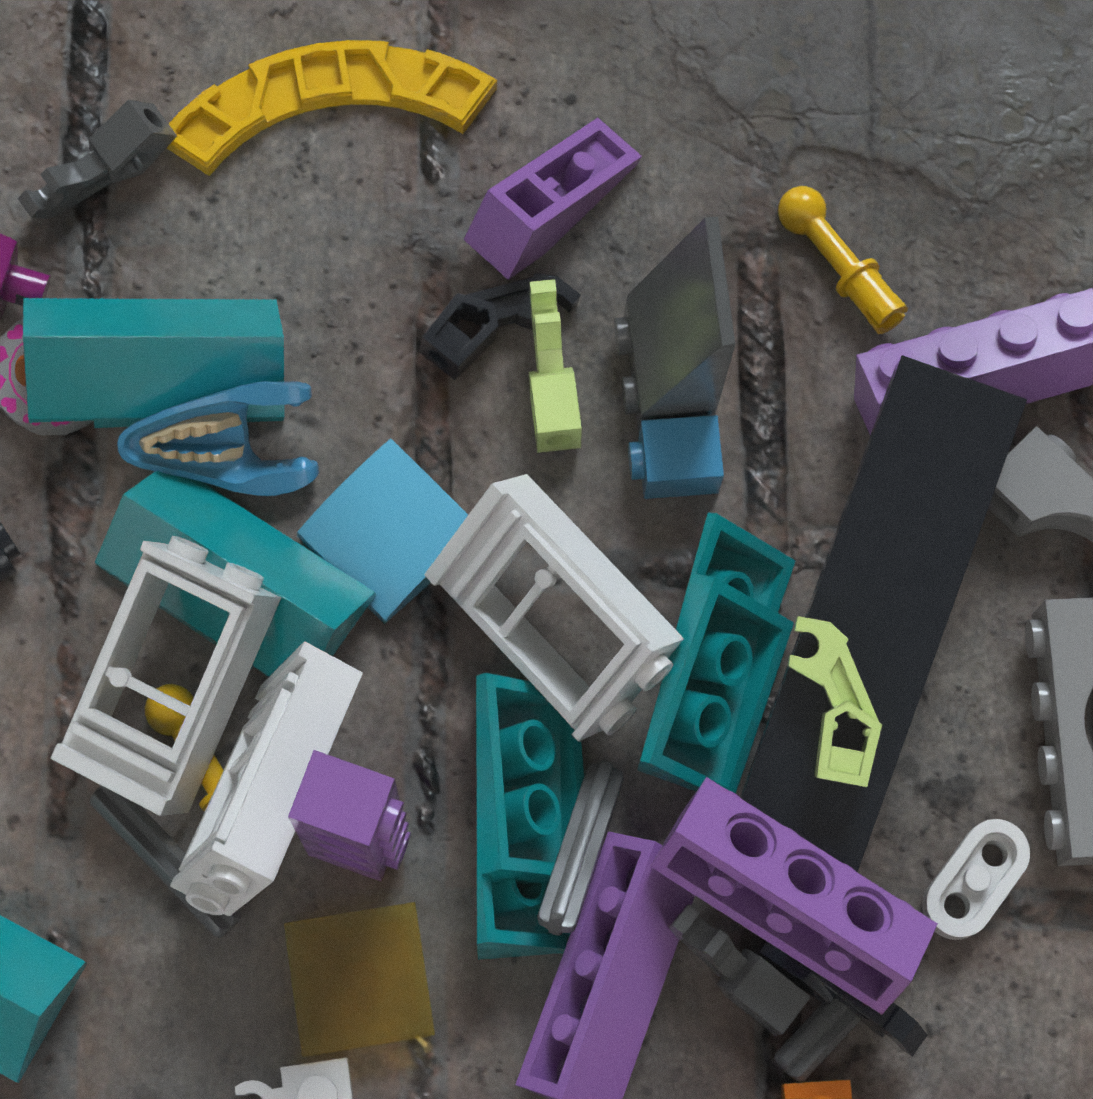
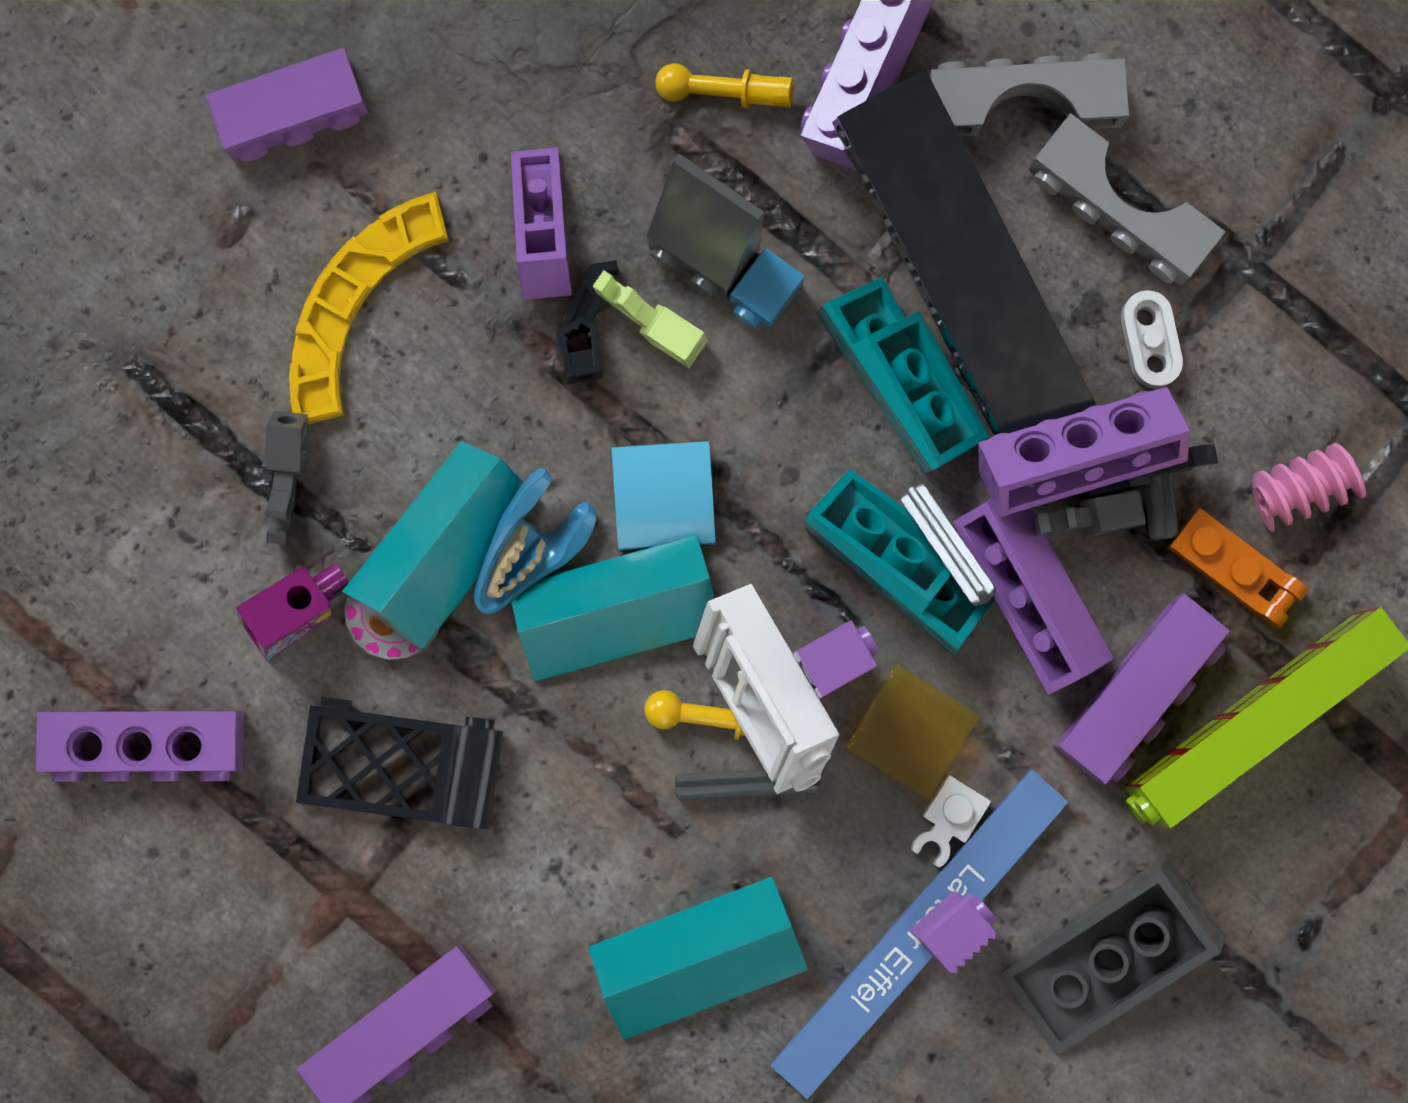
camera: 45 degrees left, 10 degrees up
white door [51,536,281,816] -> none
white door [424,474,684,742] -> none
yellowish green piece [787,616,882,787] -> none

